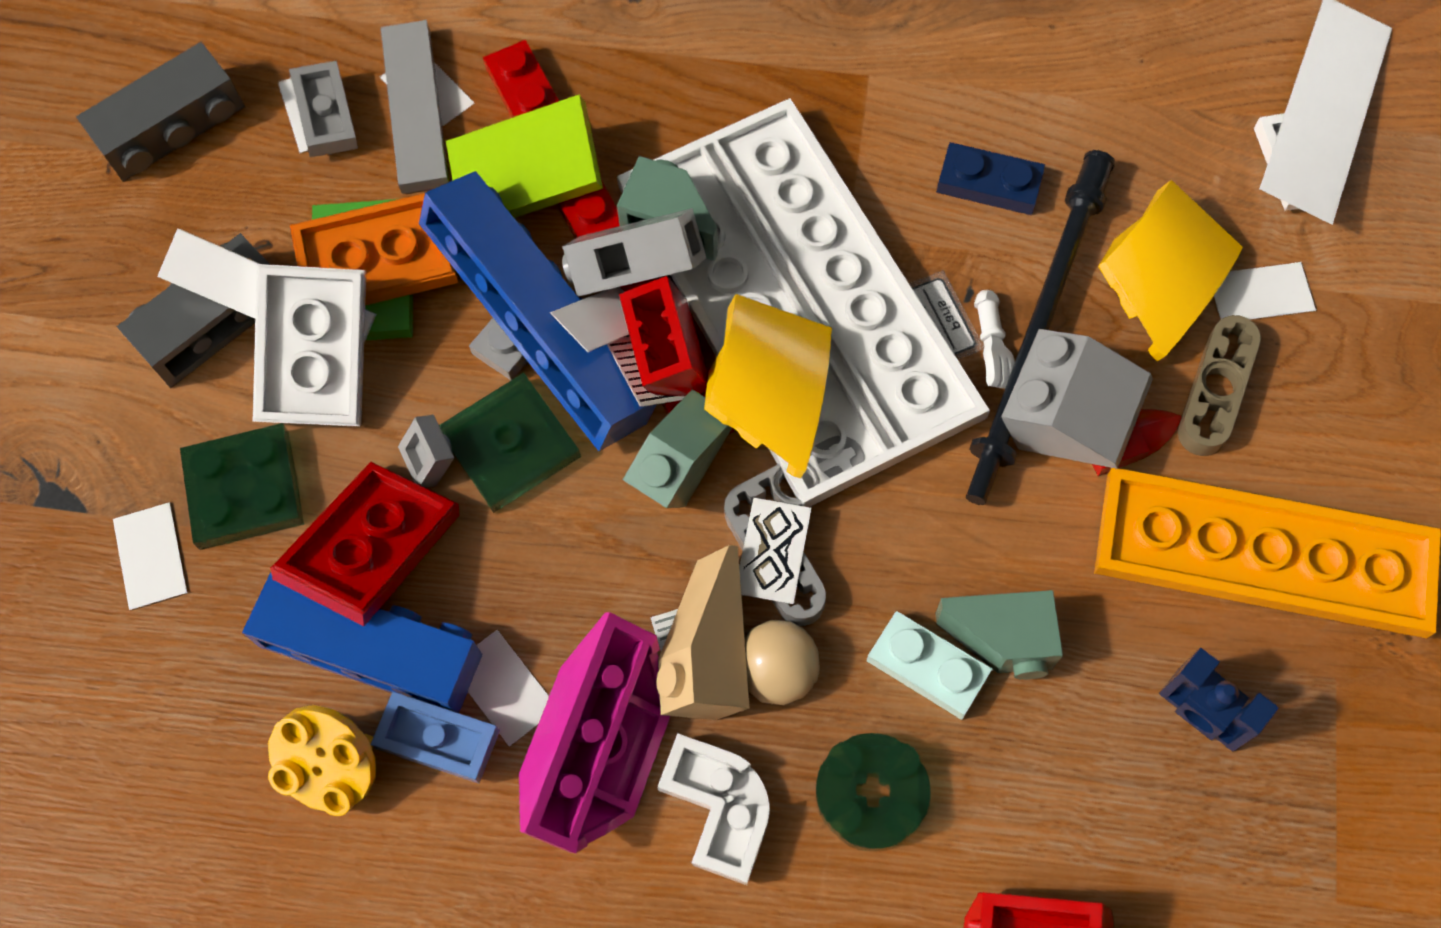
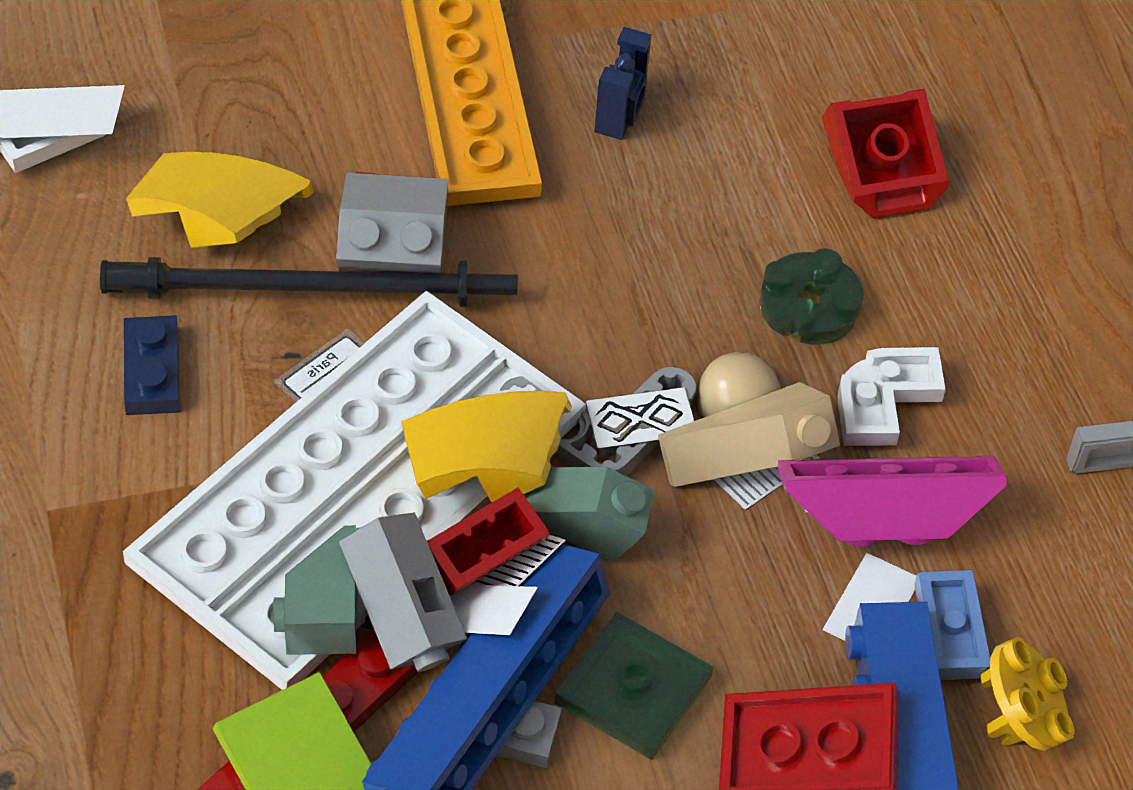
camera: 120 degrees left, 15 degrees down
light grey plate [398,414,454,488] -> none
light aqua plate [867,611,992,720] -> none
sand green slope [935,590,1063,680] -> none
white piece [974,290,1015,389] -> none
dark tan beam [1178,315,1261,456] -> none
white sticker [1214,262,1316,320] -> none

